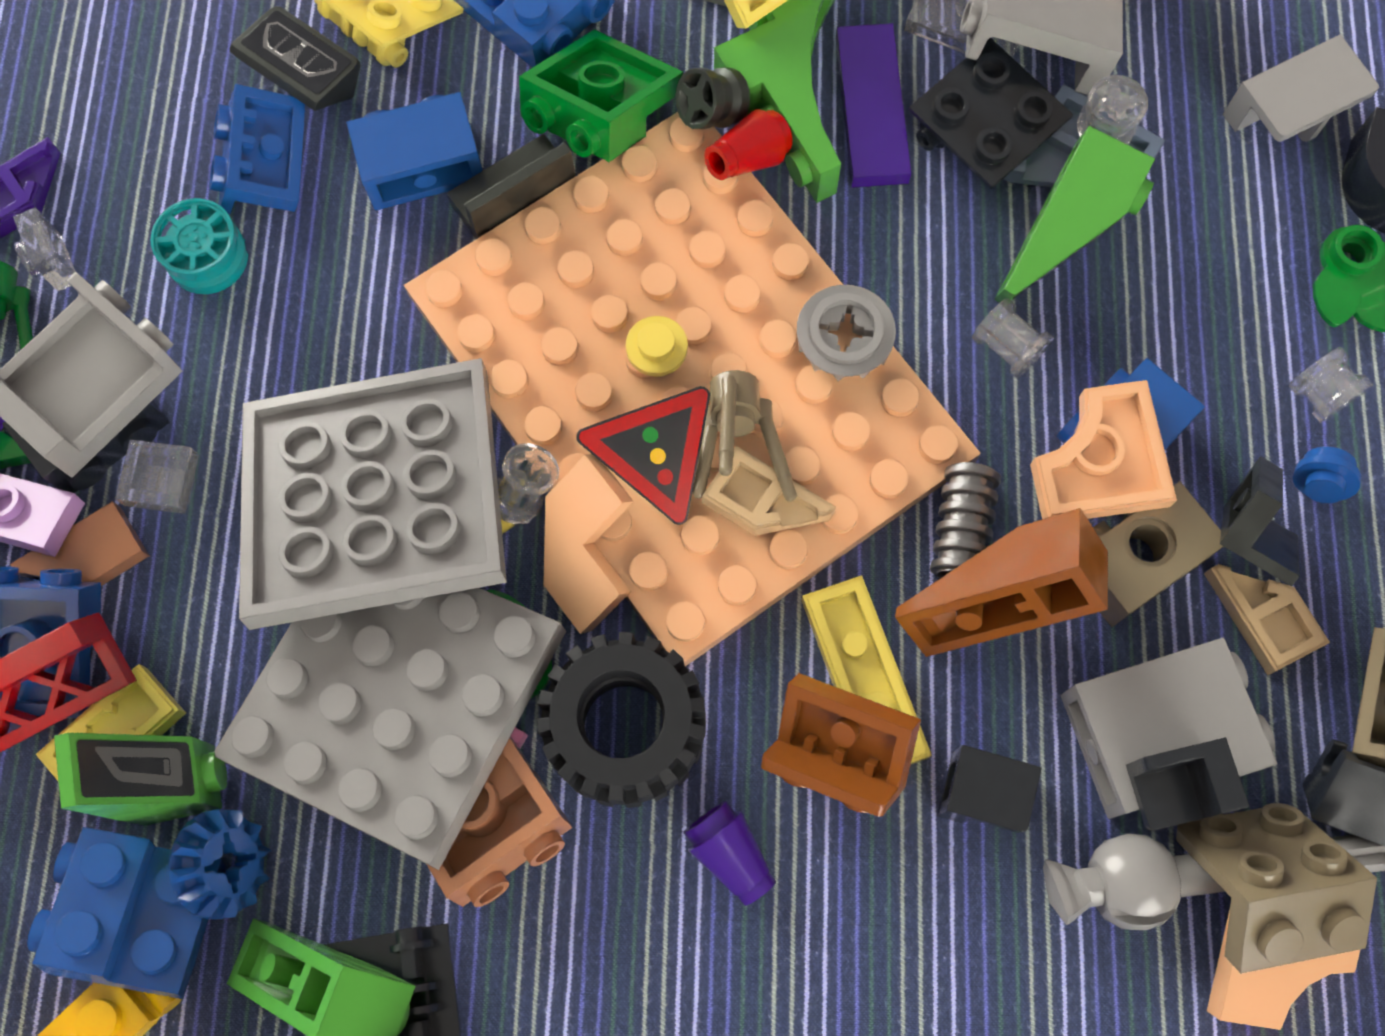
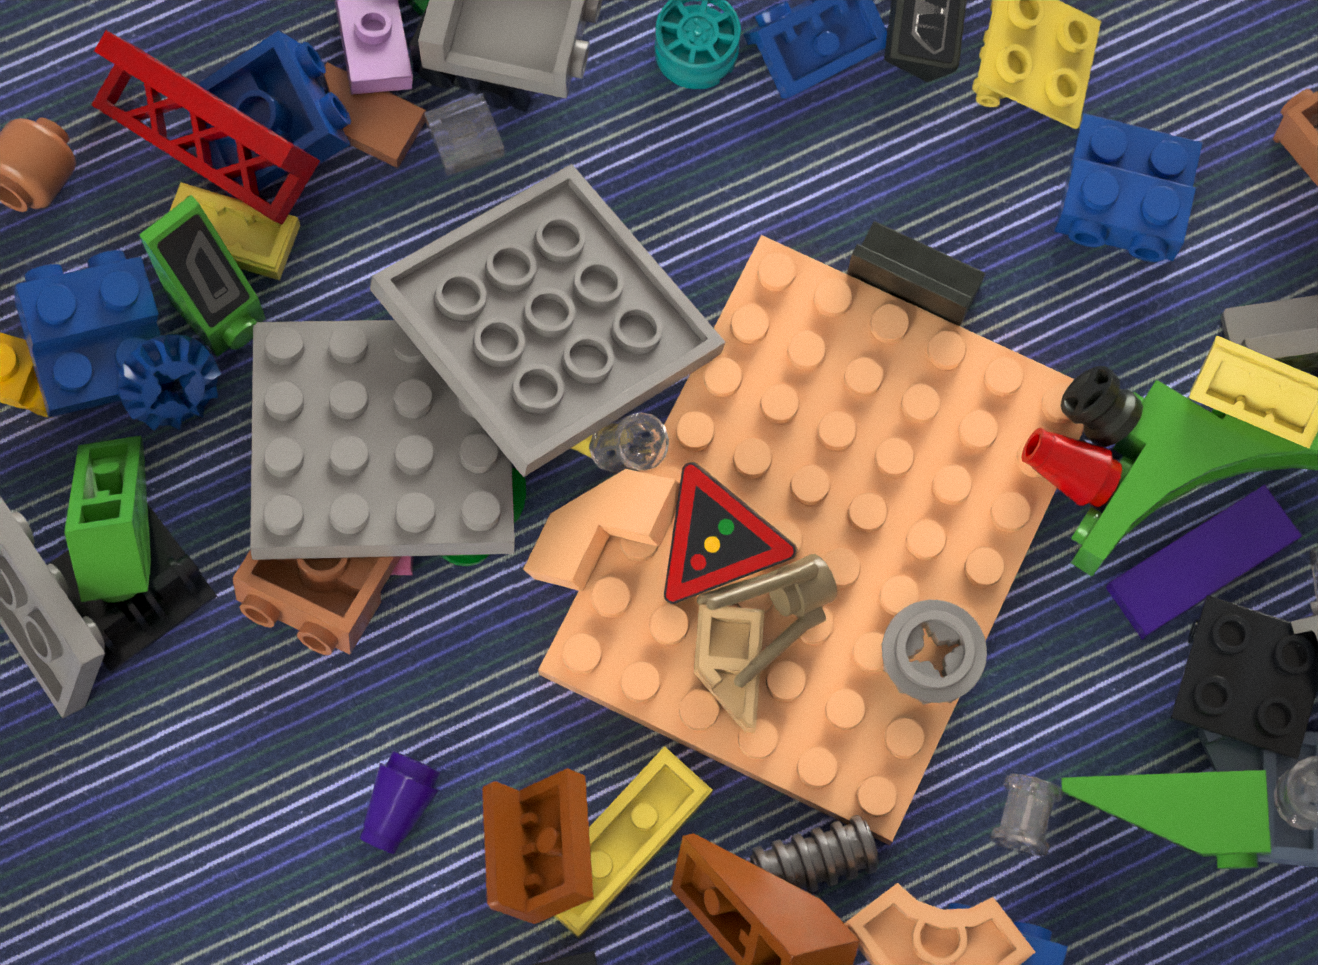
camera: 55 degrees right, 0 degrees up
blue brick [346,92,483,211] -> none
green plate [519,29,683,162] -> none
black tyre [536,632,706,808] -> none
light yellow plate [626,316,688,377] -> none

